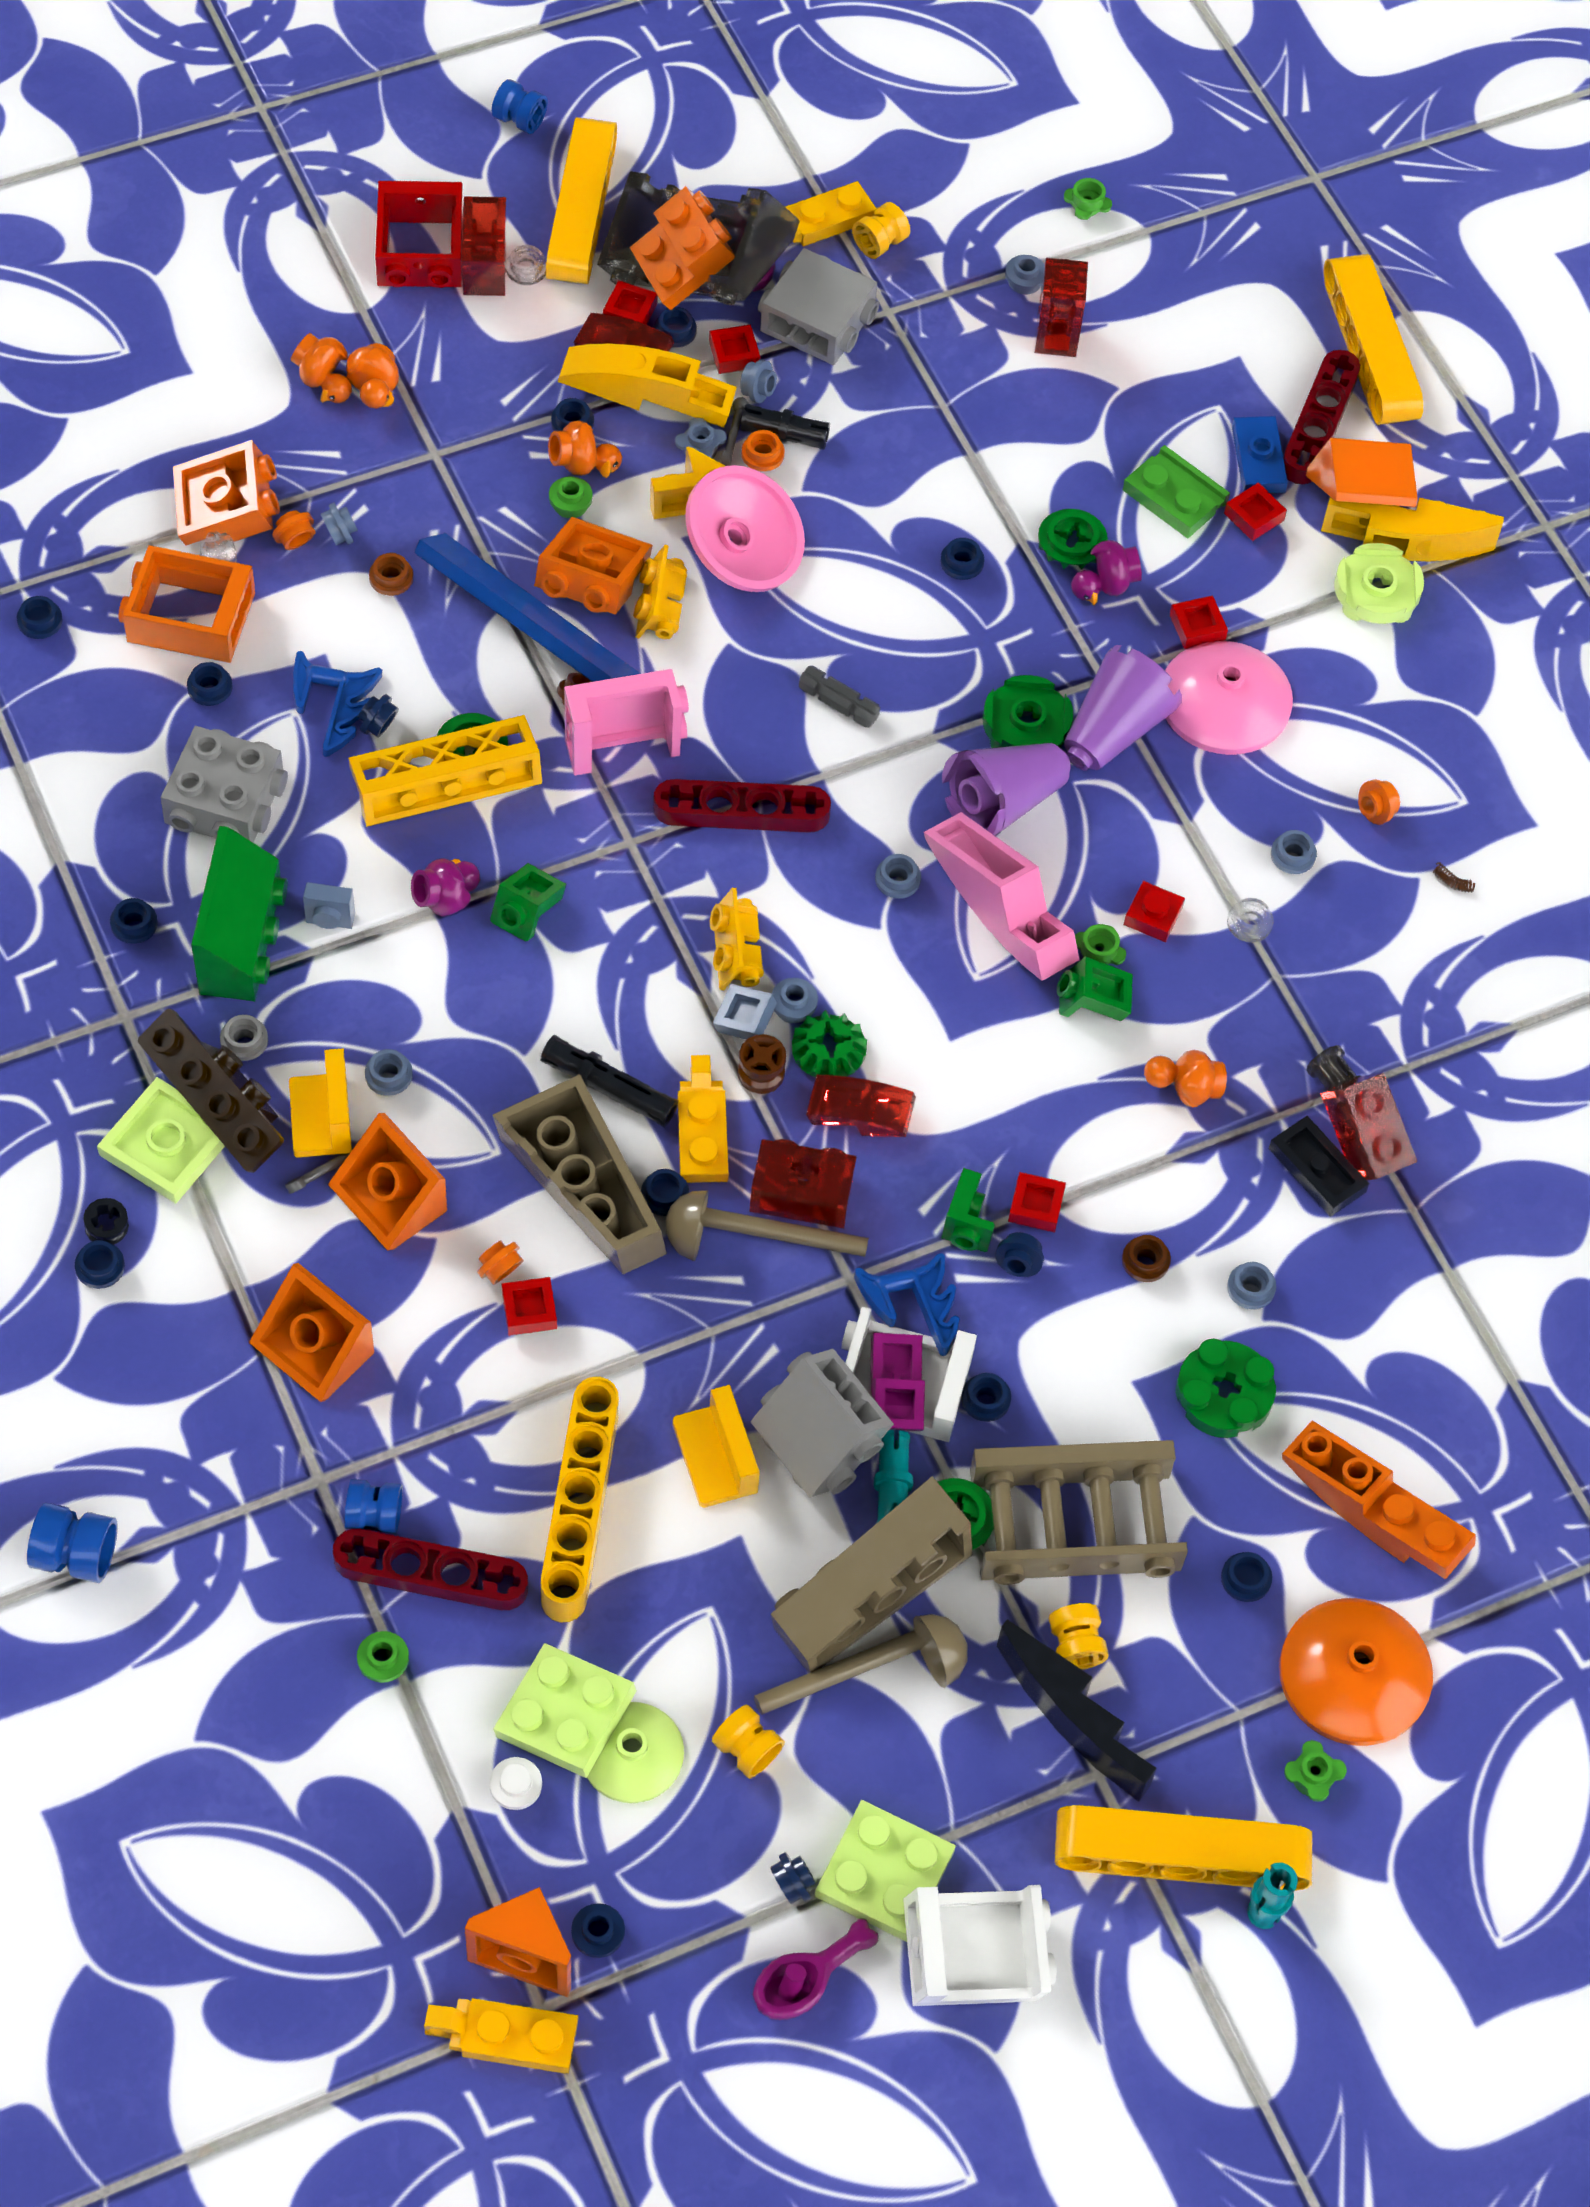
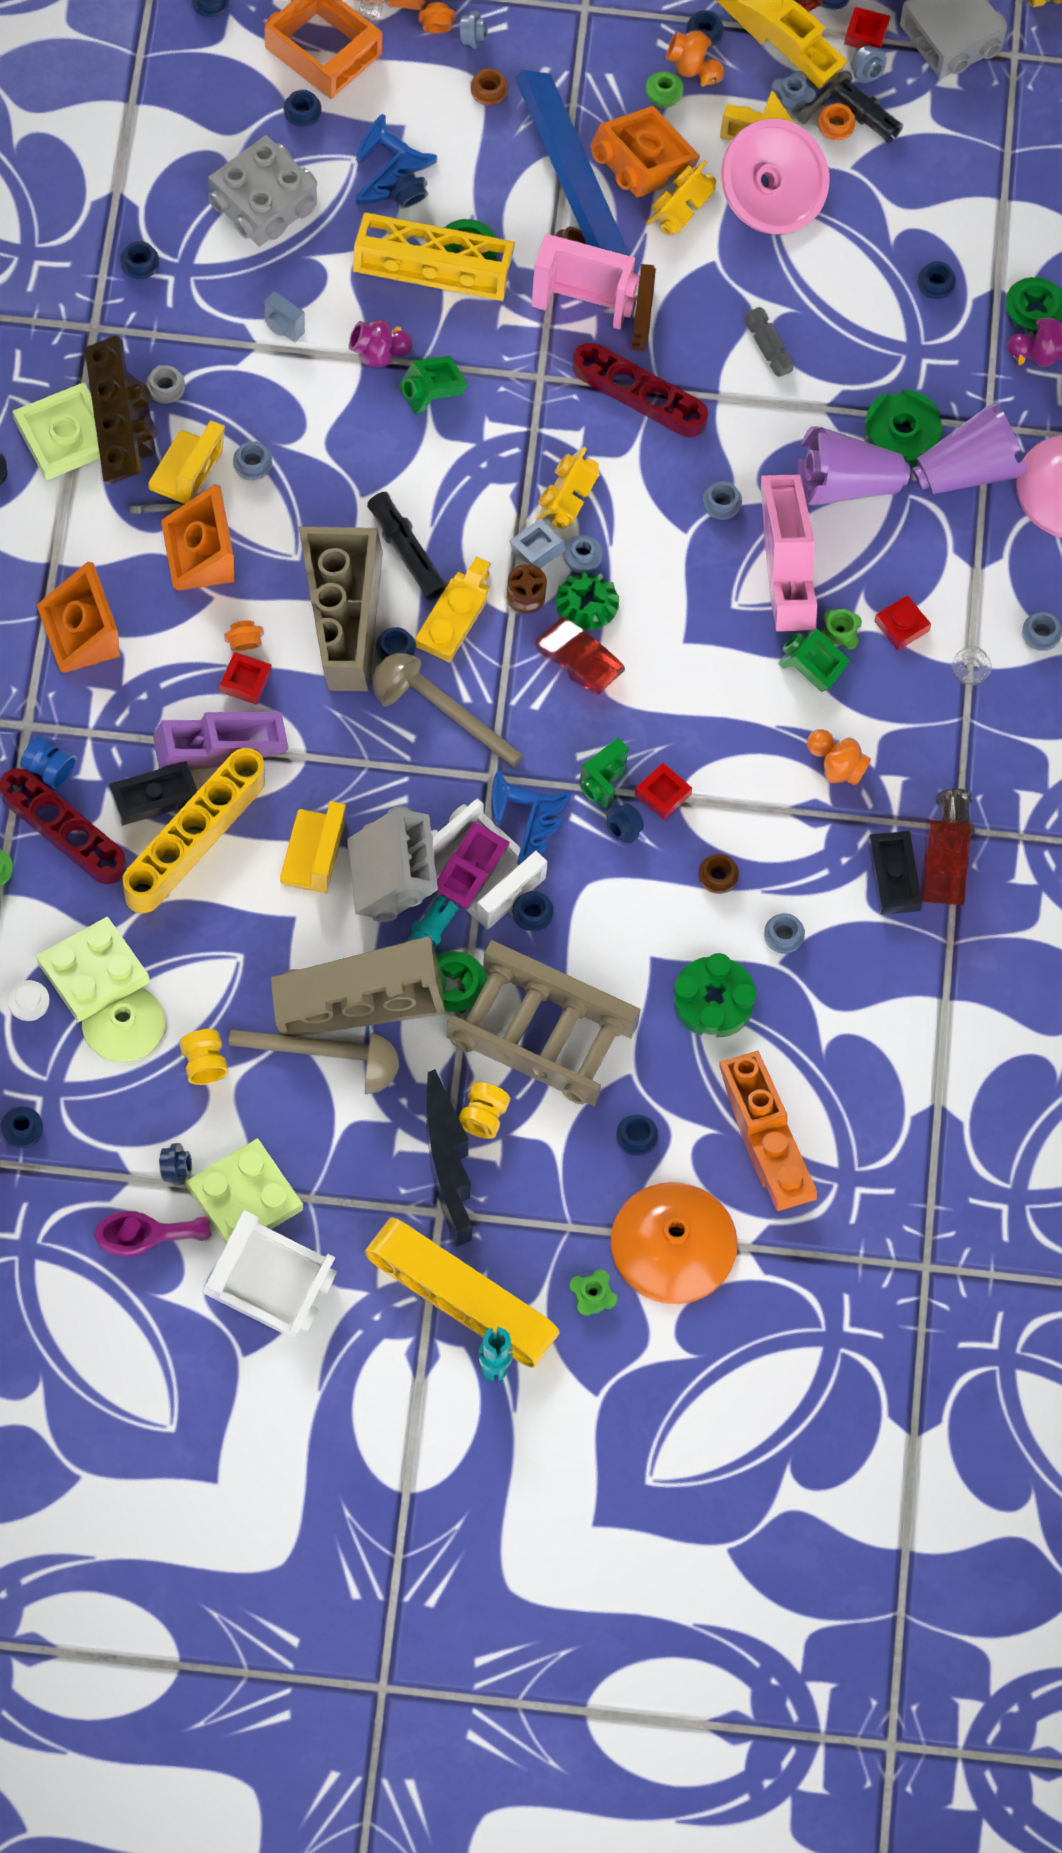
camera: 30 degrees right, 5 degrees up
green slope [191,826,288,1002] -> none
clear red brick [749,1139,857,1229] -> none
none -> black plate [109,761,197,826]
none -> medium lavender slope [153,712,288,770]
none -> reddish brown tile [632,264,656,351]

